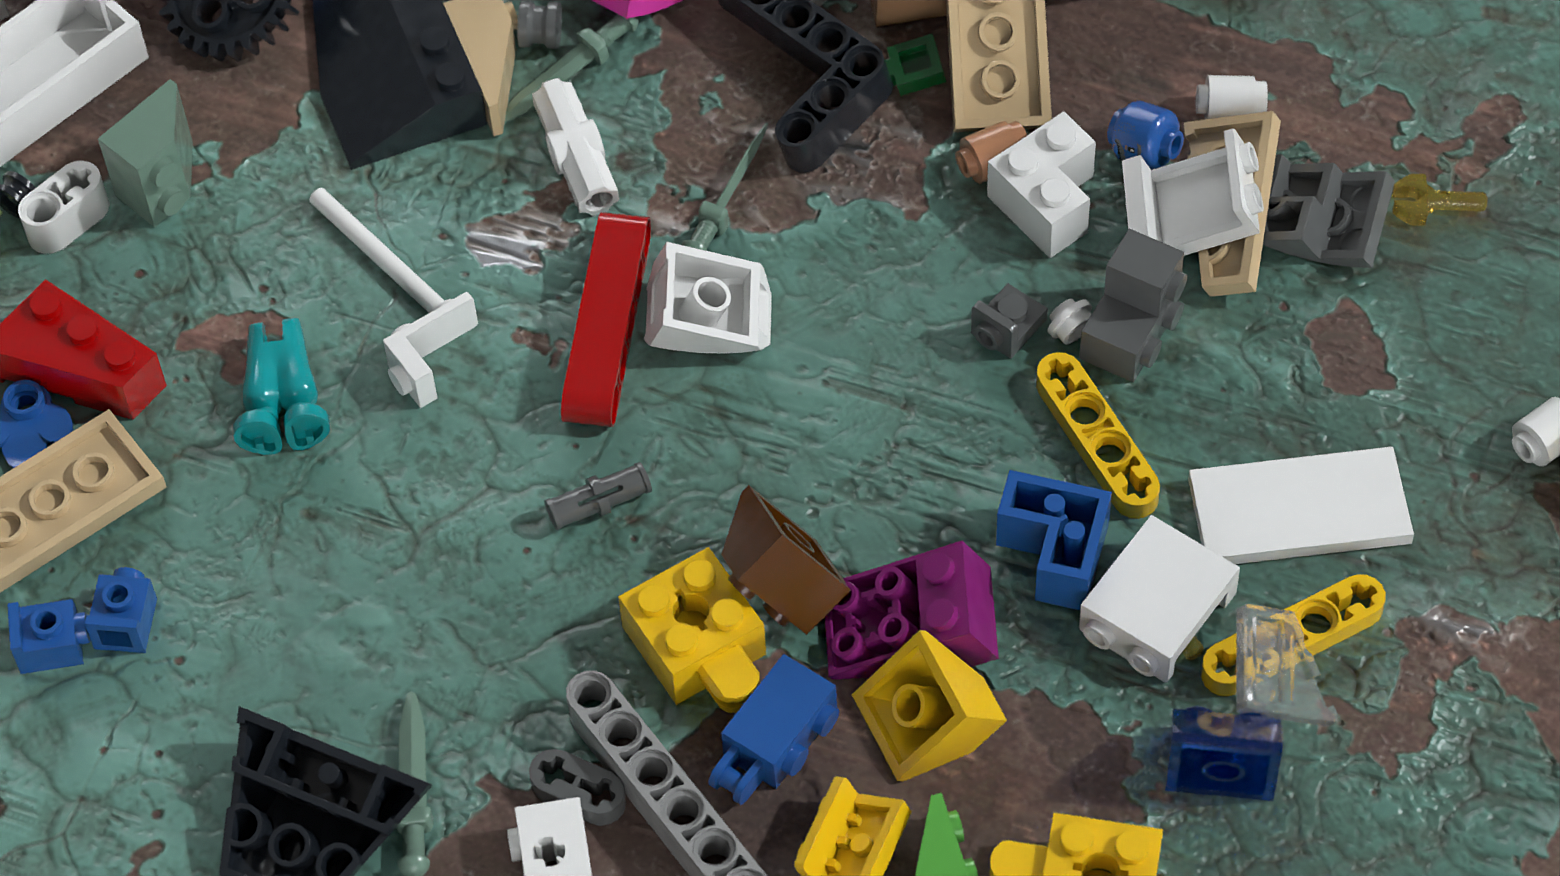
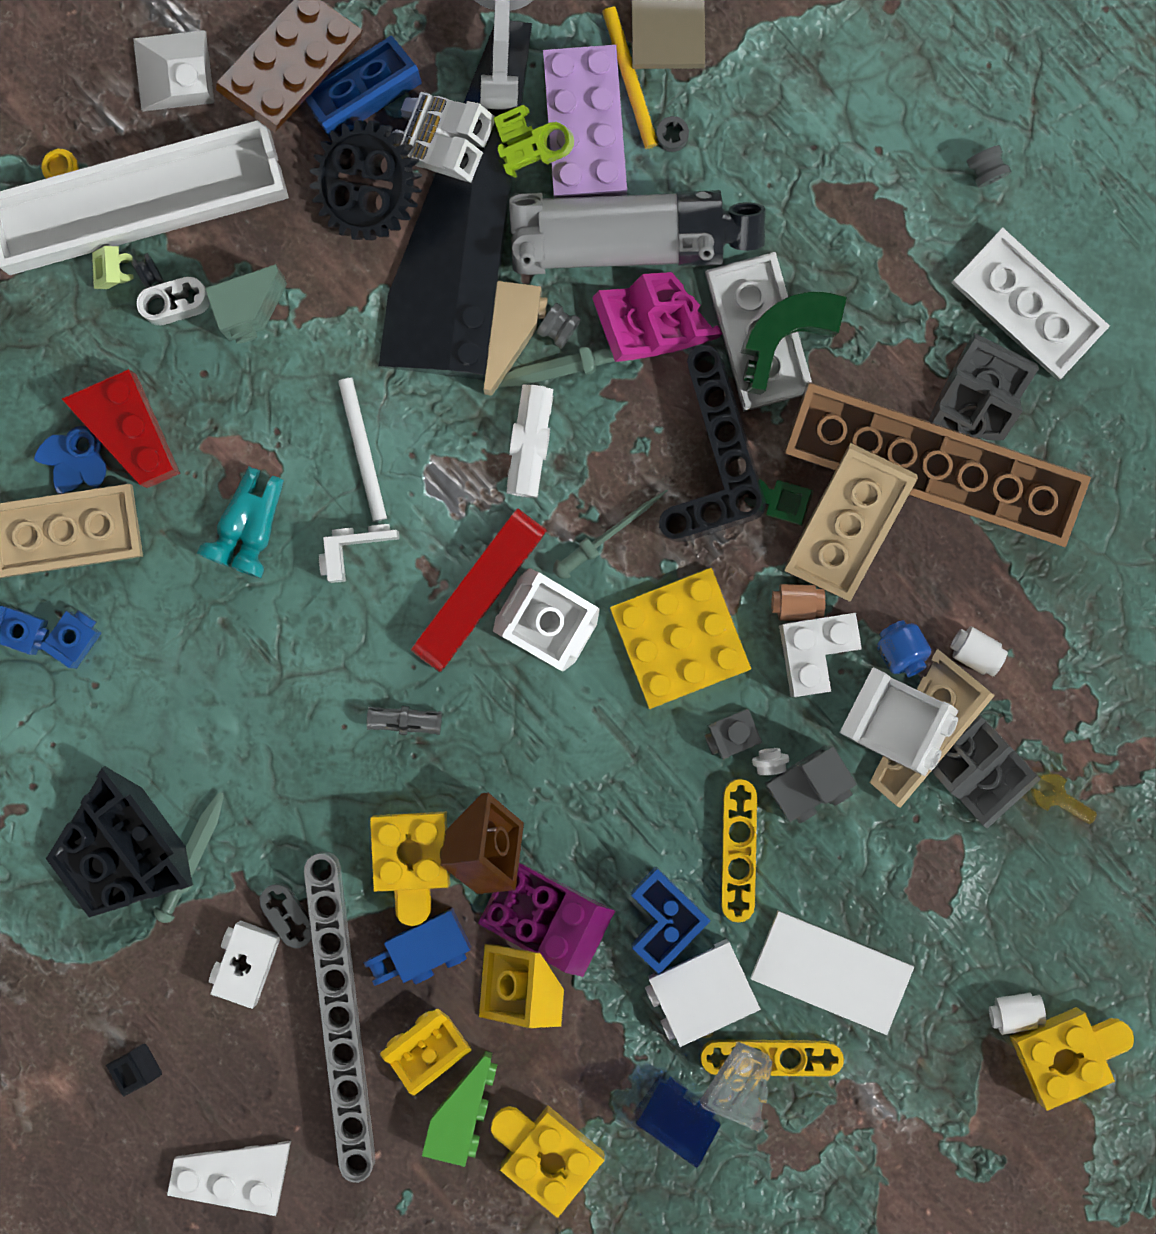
camera: 25 degrees right, 30 degrees up
none -> yellow plate [610,567,751,709]

